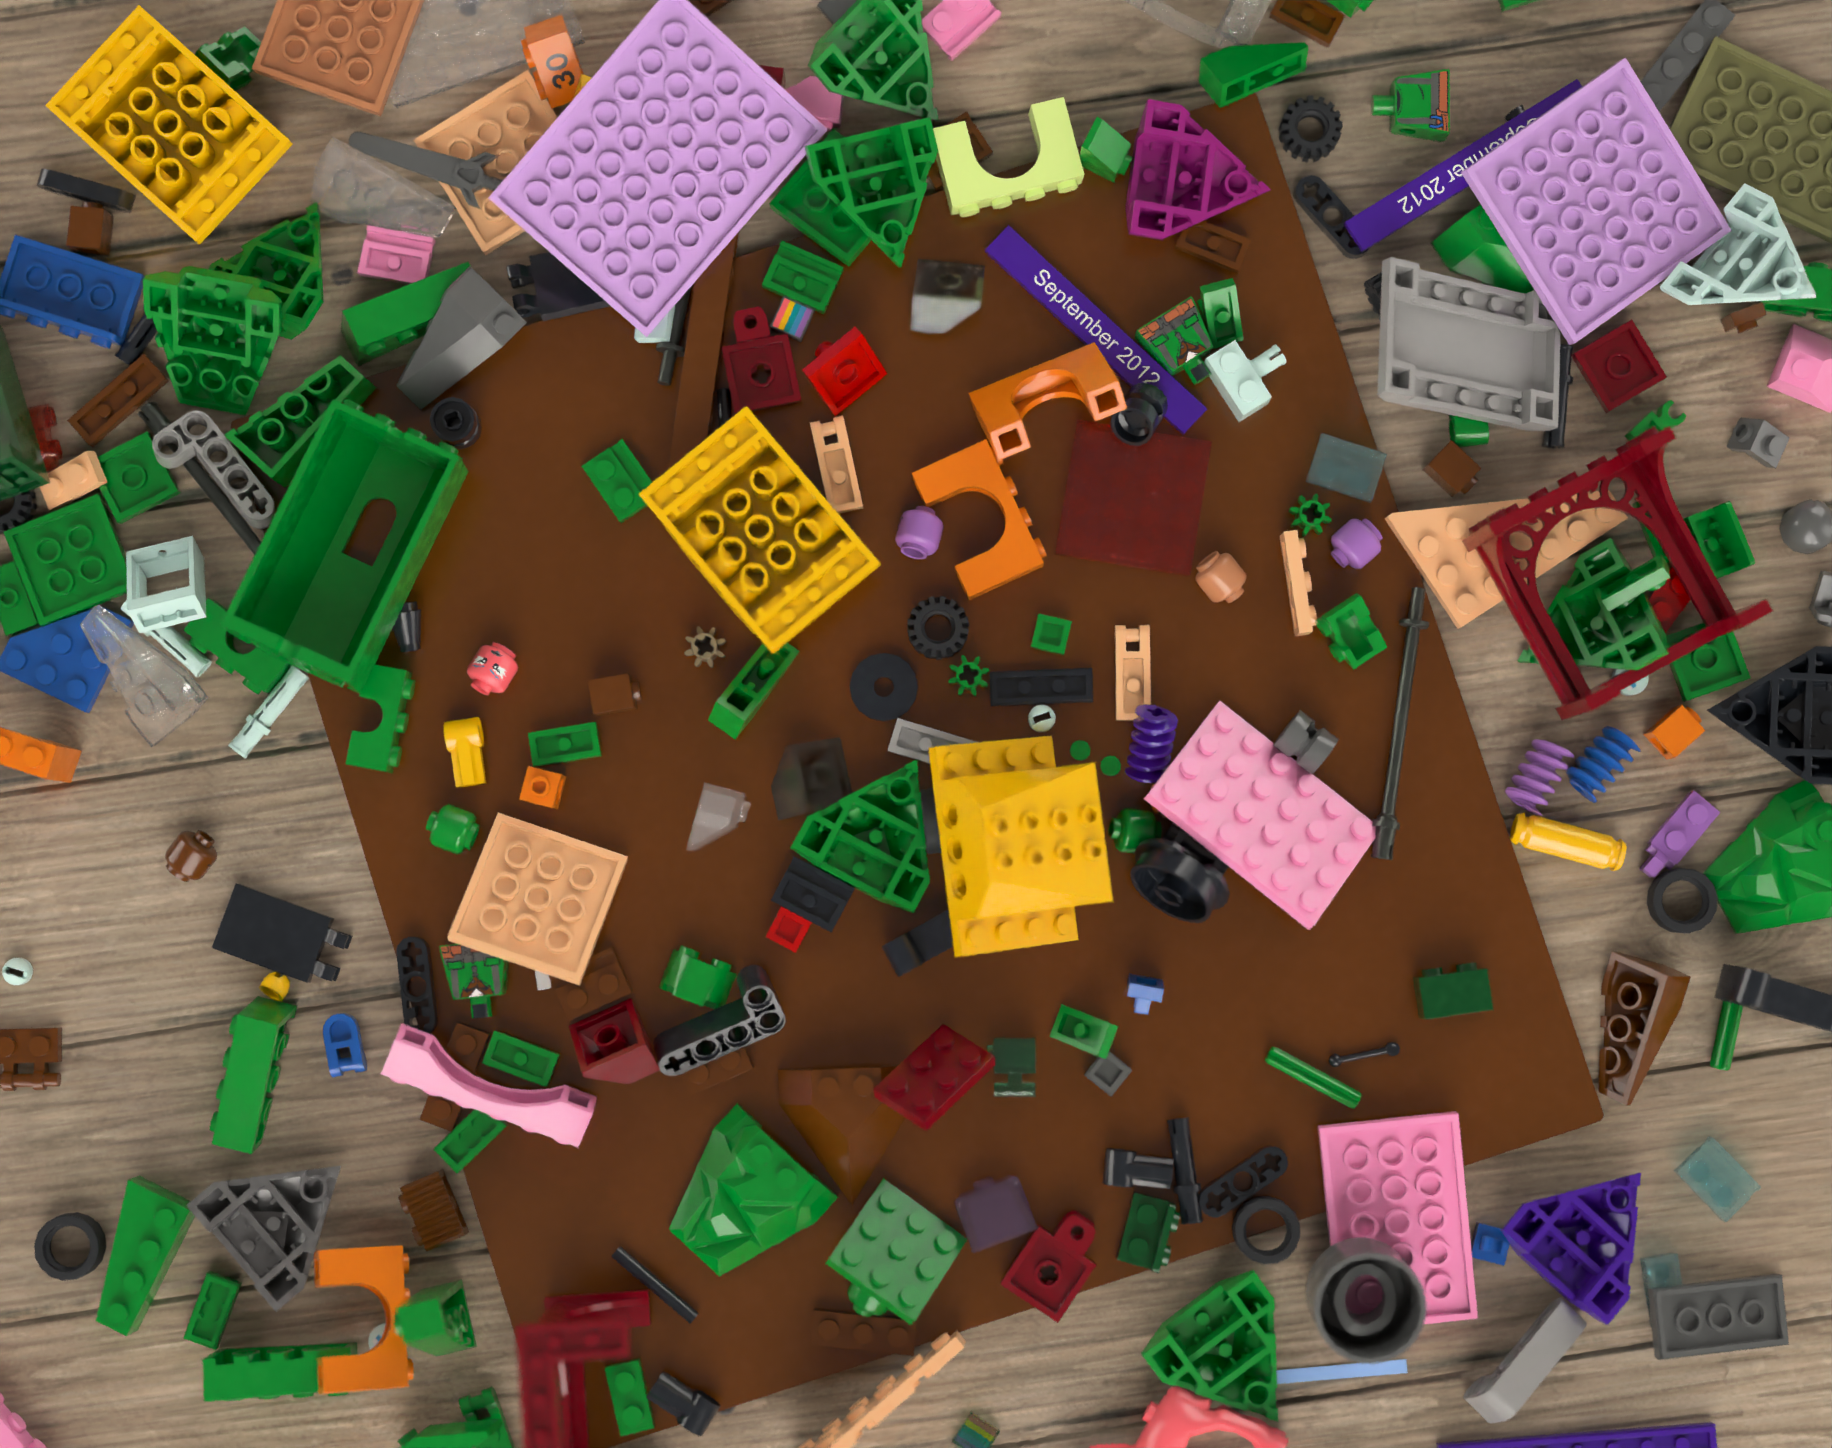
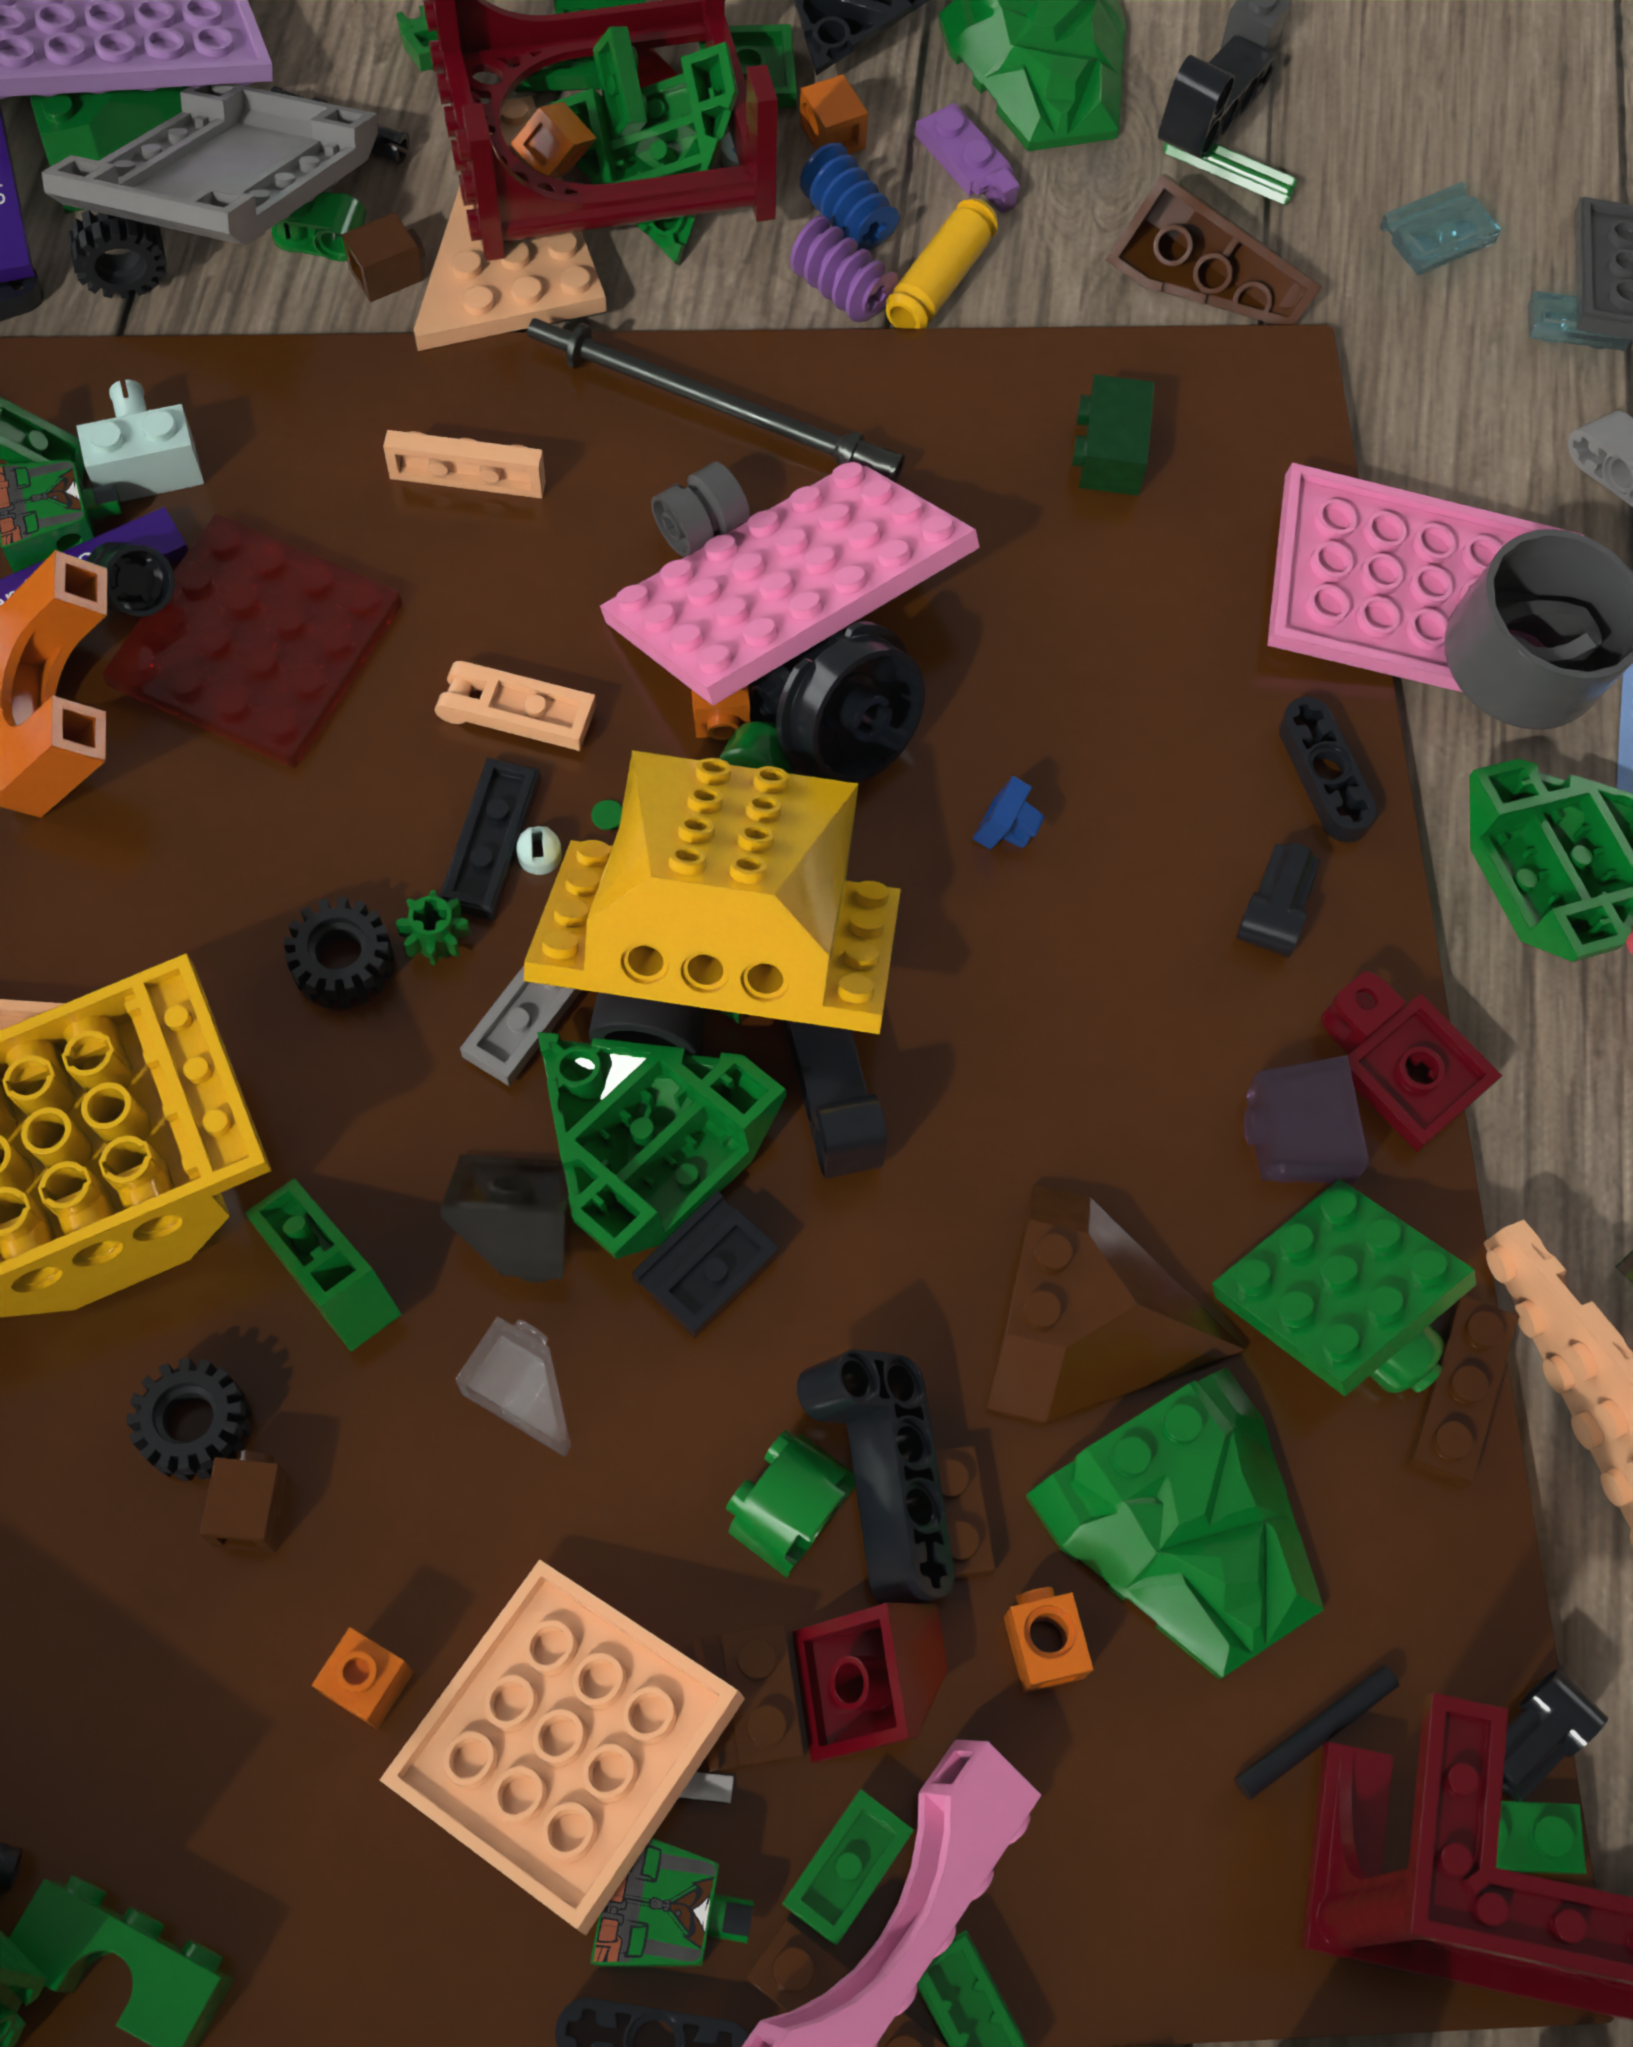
camera: 85 degrees left, 20 degrees down
green head [426,804,480,854] -> none
yellow piece [444,717,486,788] -> none
coral head [467,642,518,695] -> none
green plate [528,722,602,767] -> none
dark tan gear [684,626,726,668] -> none
red plate [765,906,812,953] -> none
black tile [850,653,918,722] -> none
dark red plate [873,1024,996,1131] -> none
medium lavender head [895,506,944,559] -> none
orange arch [912,439,1047,601] -> none
clear green brick [987,1037,1036,1097] -> none
green plate [1030,613,1072,656] -> none
green slope [1050,1004,1118,1059] -> none
dark grey tile [1084,1051,1132,1097] -> none
dark green bracket [1116,1191,1180,1273] -> none
dark purple piece [1125,704,1178,783] -> none
black pin [1167,1117,1204,1225] -> none
nougat head [1196,551,1247,603] -> none
black tyre [1232,1196,1300,1265] -> none
green axle [1265,1046,1362,1109] -> none
green gear [1288,494,1332,537] -> none
clear light blue plate [1305,433,1387,502] -> none
green cylinder [1315,593,1387,670] -> none
black hinge [1329,1042,1400,1067] -> none
medium lavender head [1331,518,1383,569] -> none
blue tile [1471,1222,1510,1266] -> none
dark purple wedge [1501,1173,1641,1325] -> none
dark red plate [1572,320,1667,413] -> none
black tyre [1647,868,1718,933] -> none
none -> black tyre [127,1358,252,1481]
none -> orange brick [511,101,597,178]
none -> orange brick [1003,1587,1094,1693]

